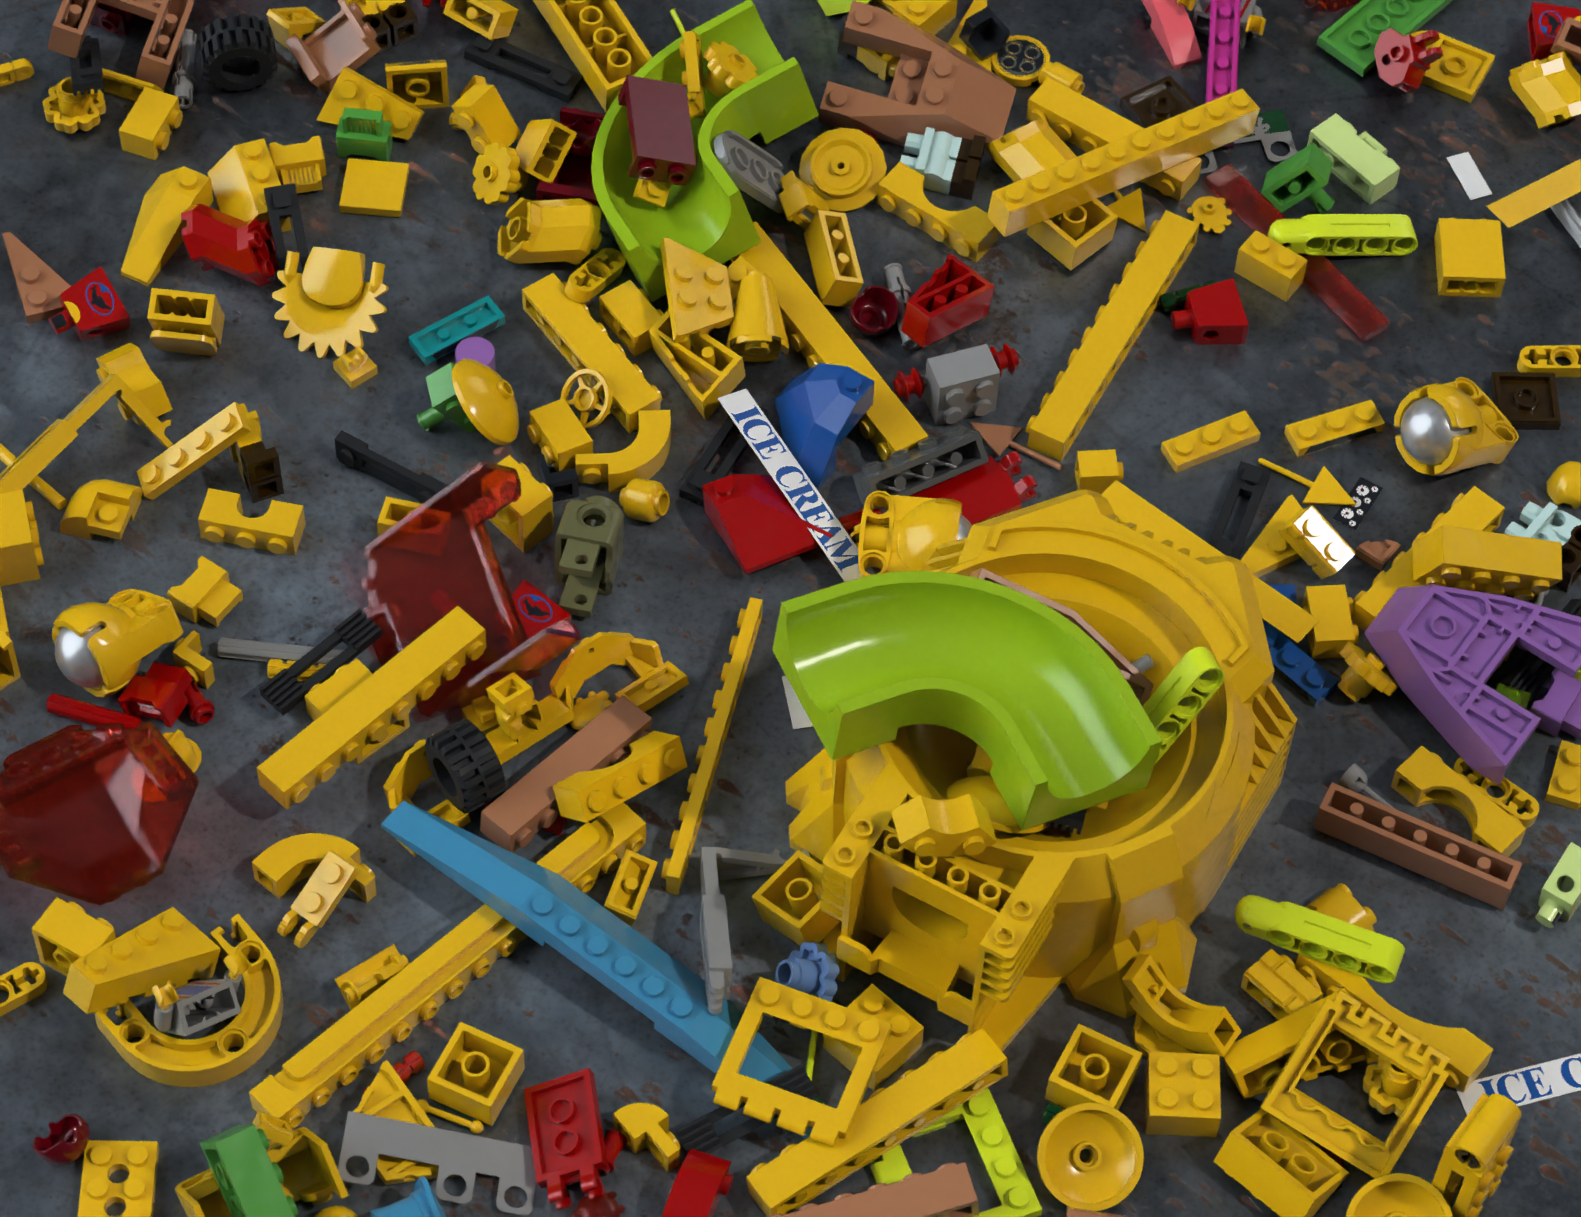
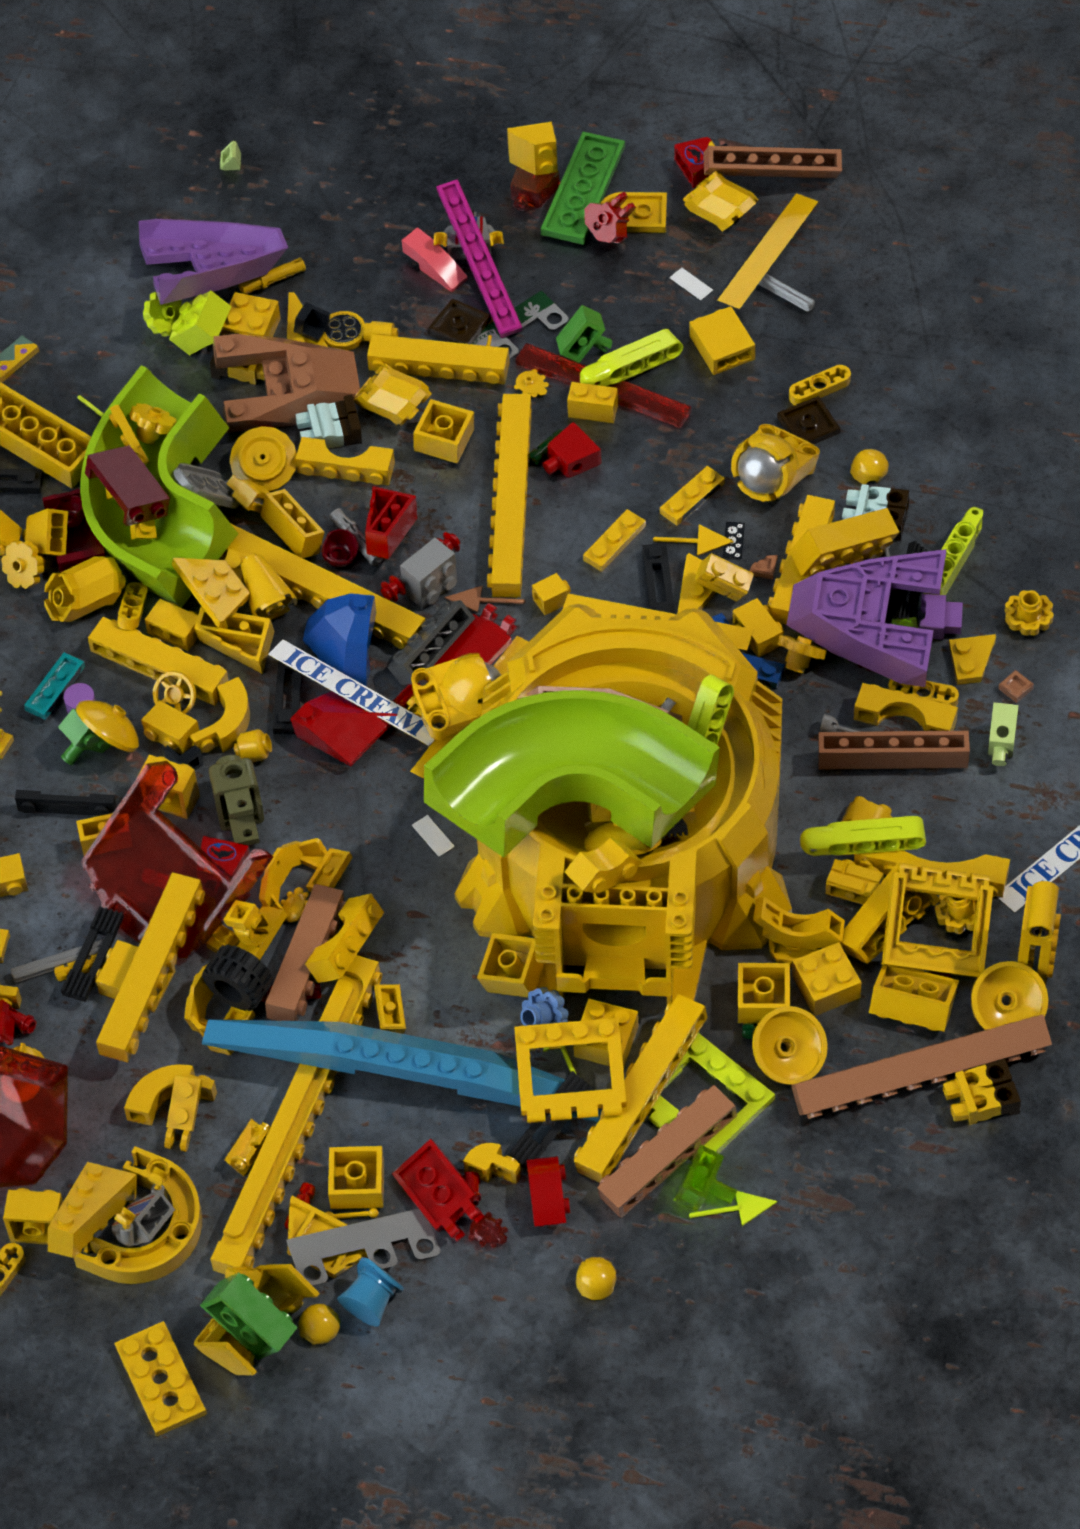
camera: 20 degrees left, 0 degrees up
dark red hair [33,1113,90,1166] -> none
yellow plate [661,597,763,895] -> none
light grey hinge [699,847,810,1014] -> none
yellow brick [987,88,1260,237] -> none
yellow piece [1107,188,1146,232] -> none
yellowish green piece [1307,113,1400,205] -> none

